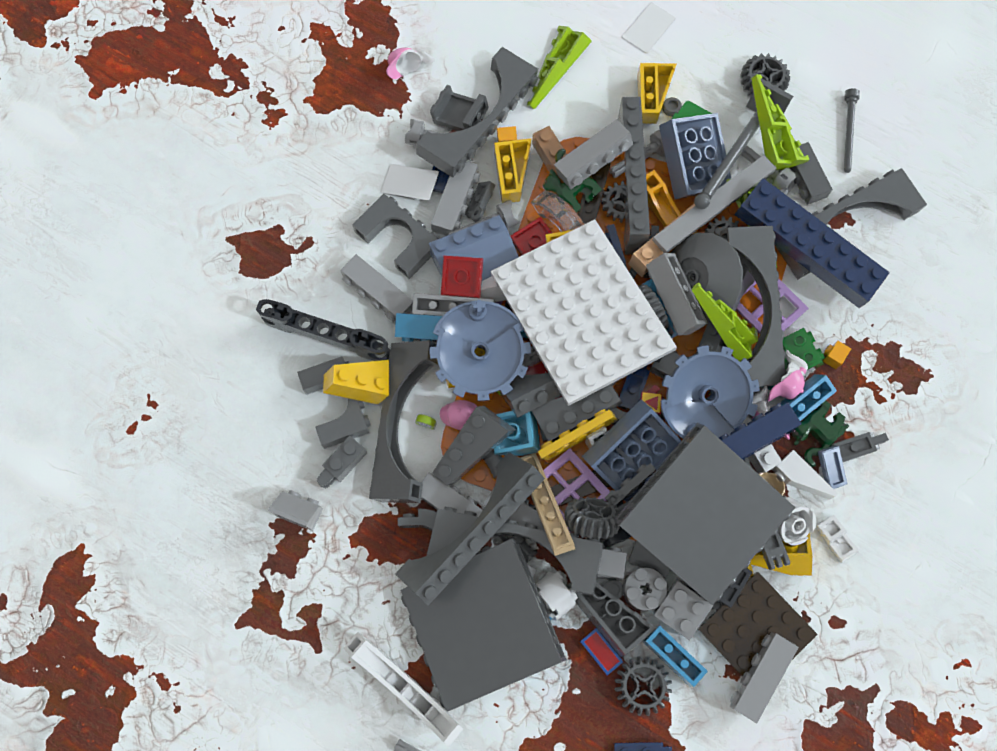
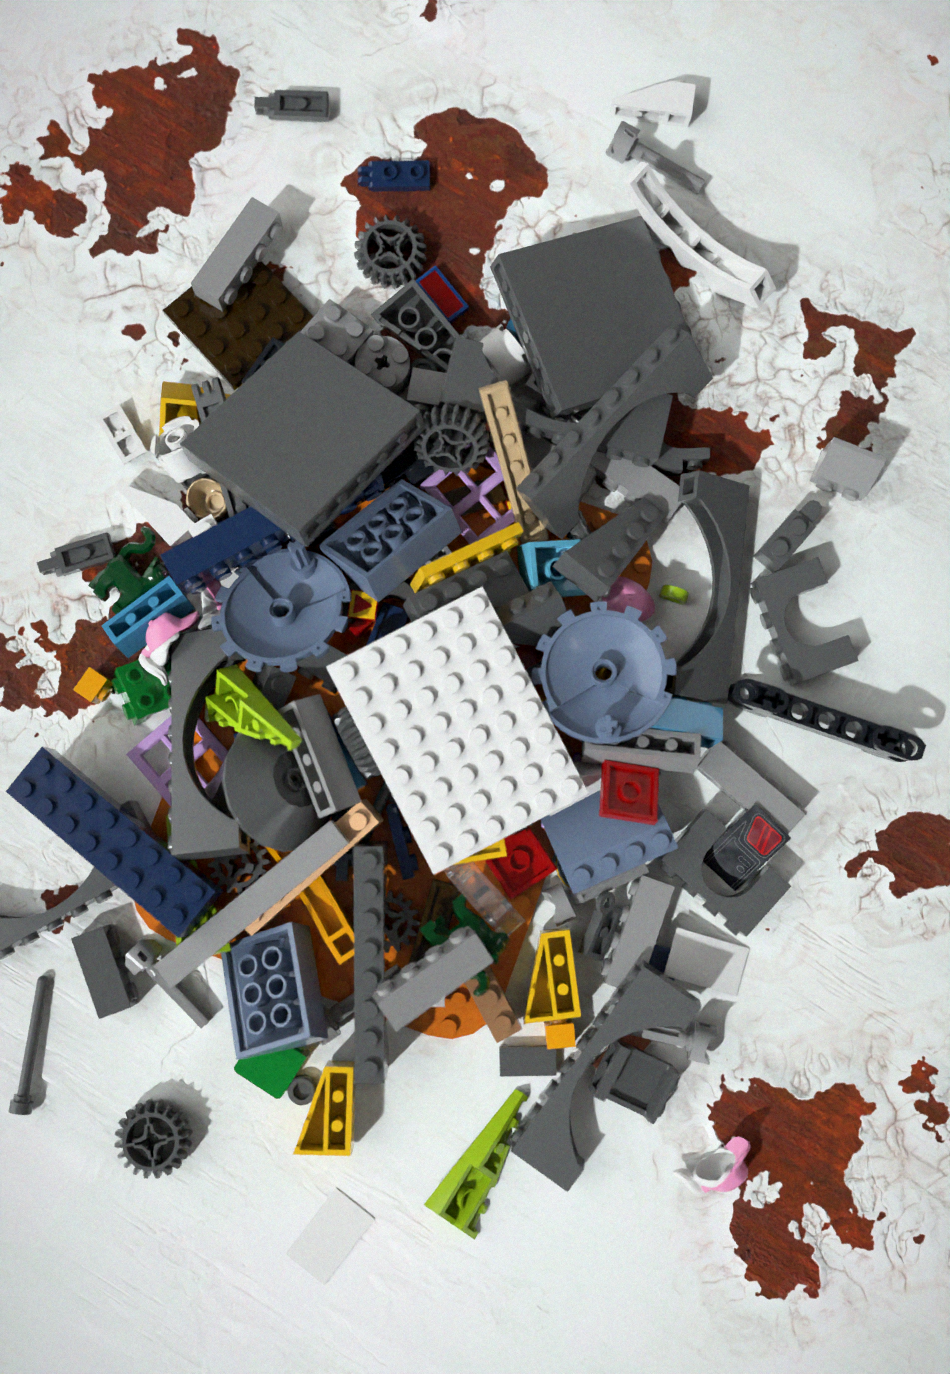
camera: 175 degrees left, 10 degrees up
yellow wedge [323,360,389,404] -> none
dark grey hinge [605,463,656,506] -> none
dark azure brick [642,625,708,687] -> none
dark grey piece [694,79,794,209] -> none
lime wedge [751,74,809,170] -> none
tile [818,445,847,489] -> none
none -> dark grey tile [499,1045,557,1077]
none -> black sticker [703,805,791,891]

